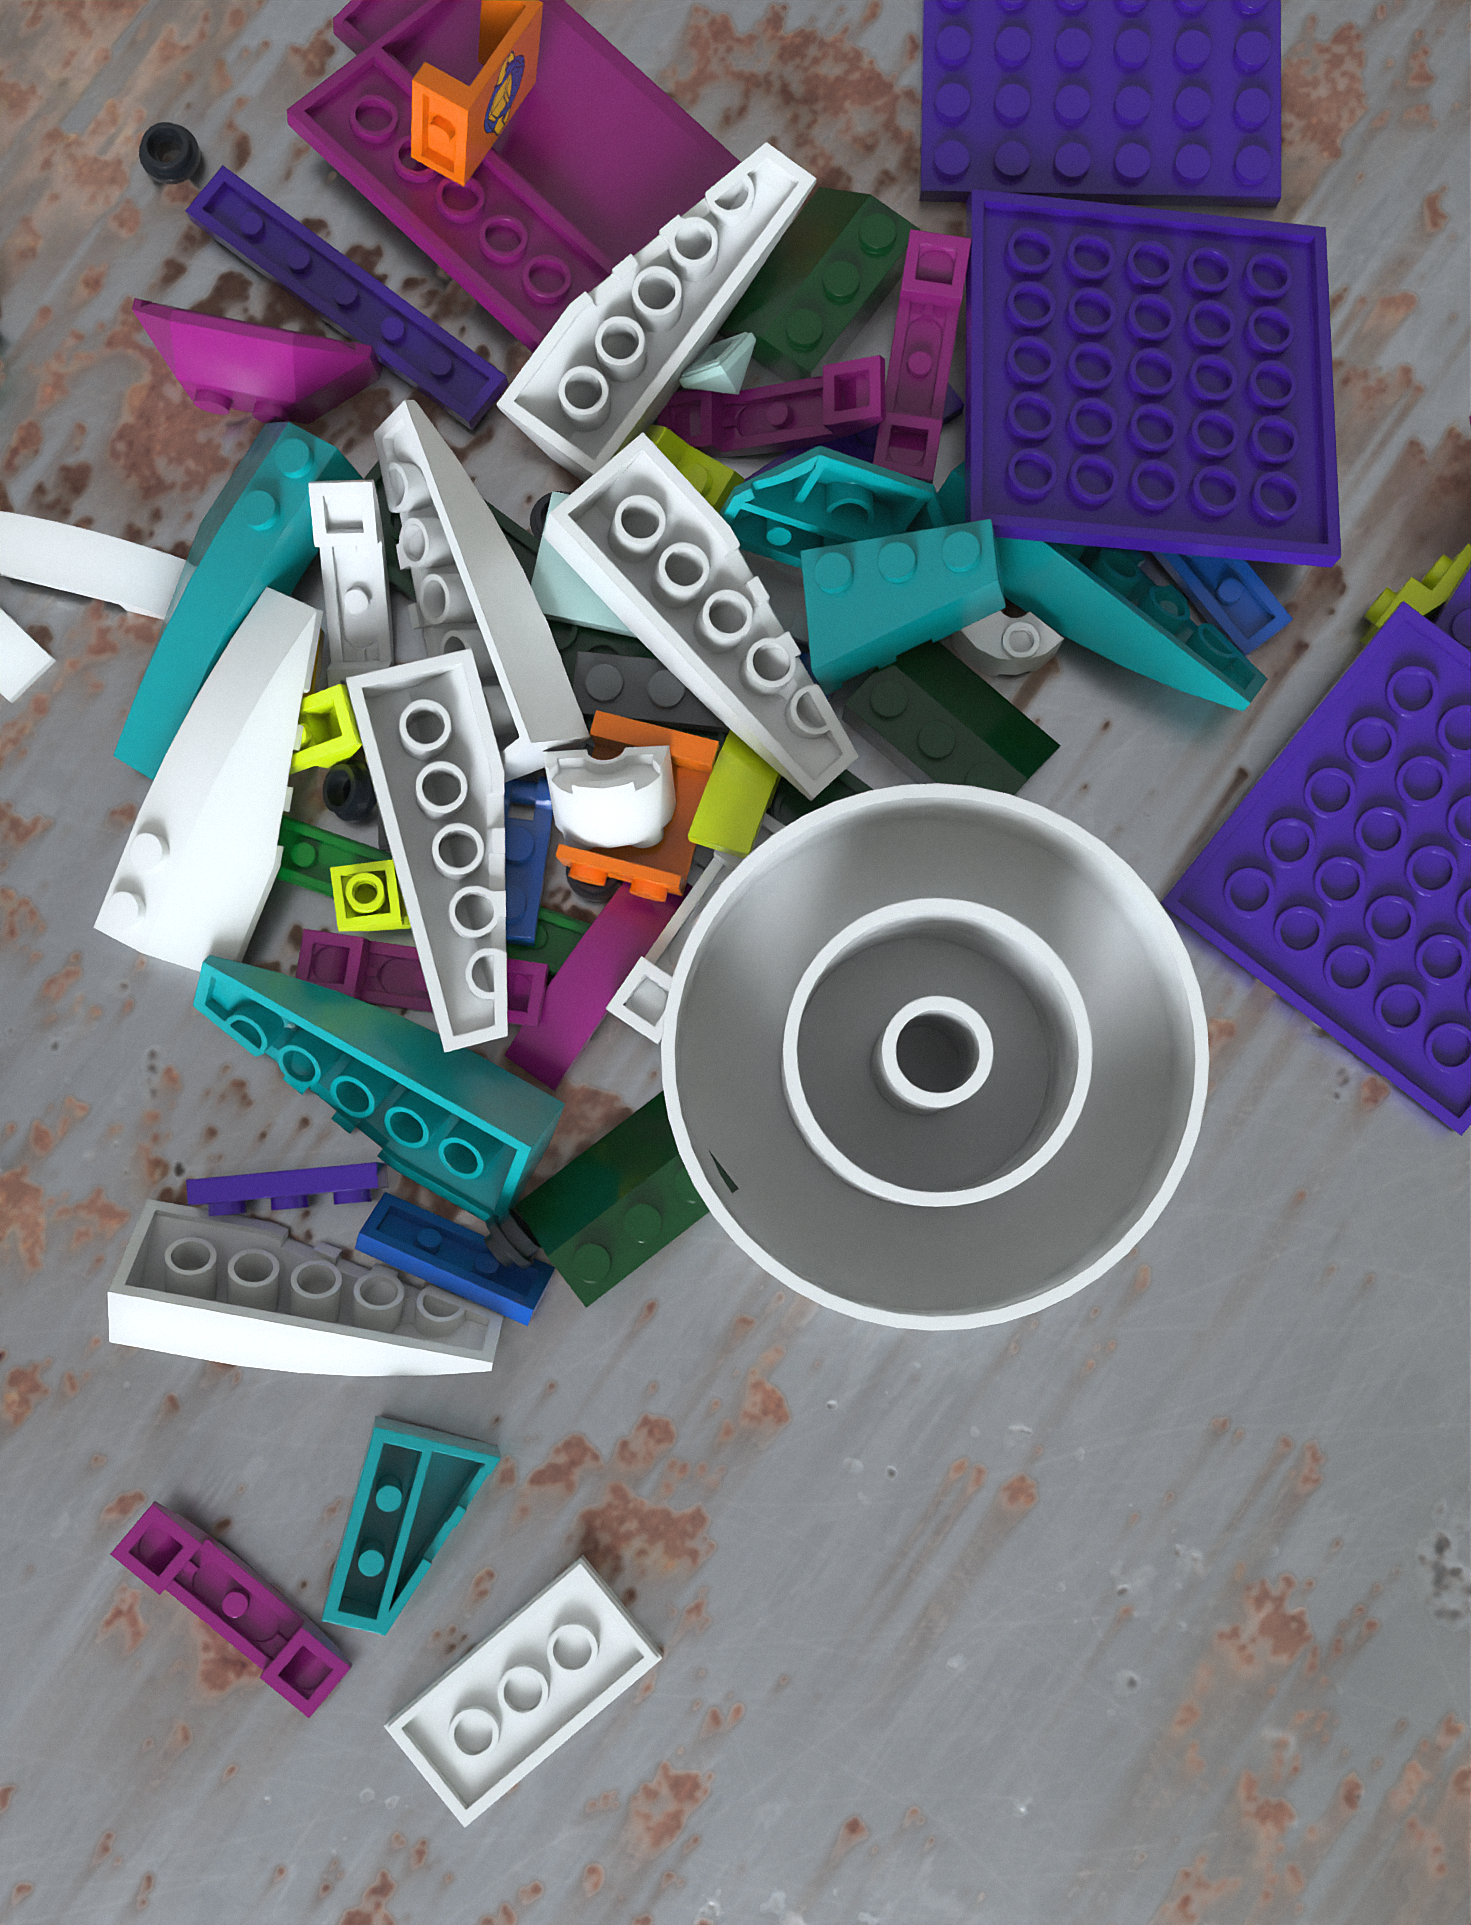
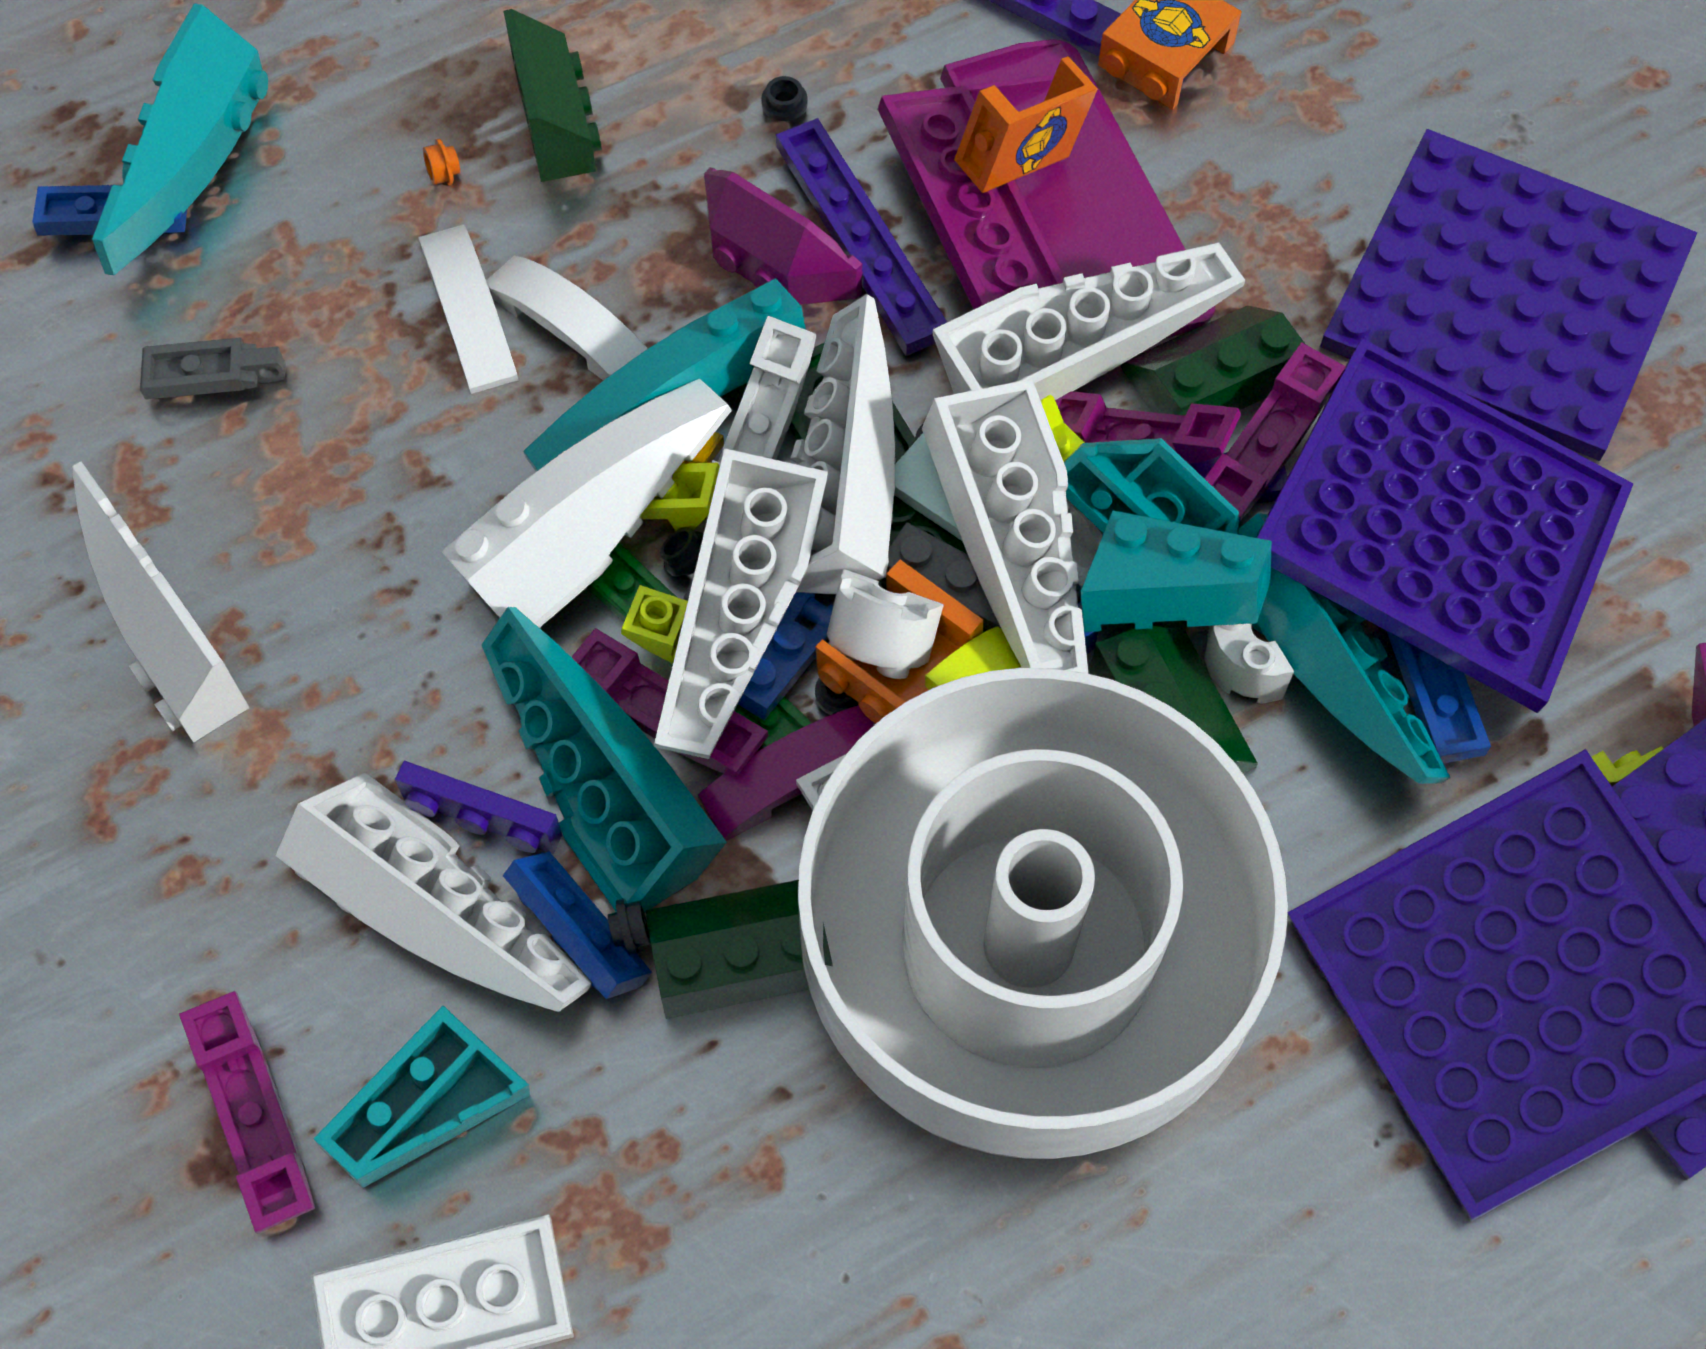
camera: 20 degrees right, 20 degrees down
light aqua slope [679,332,756,395] -> none

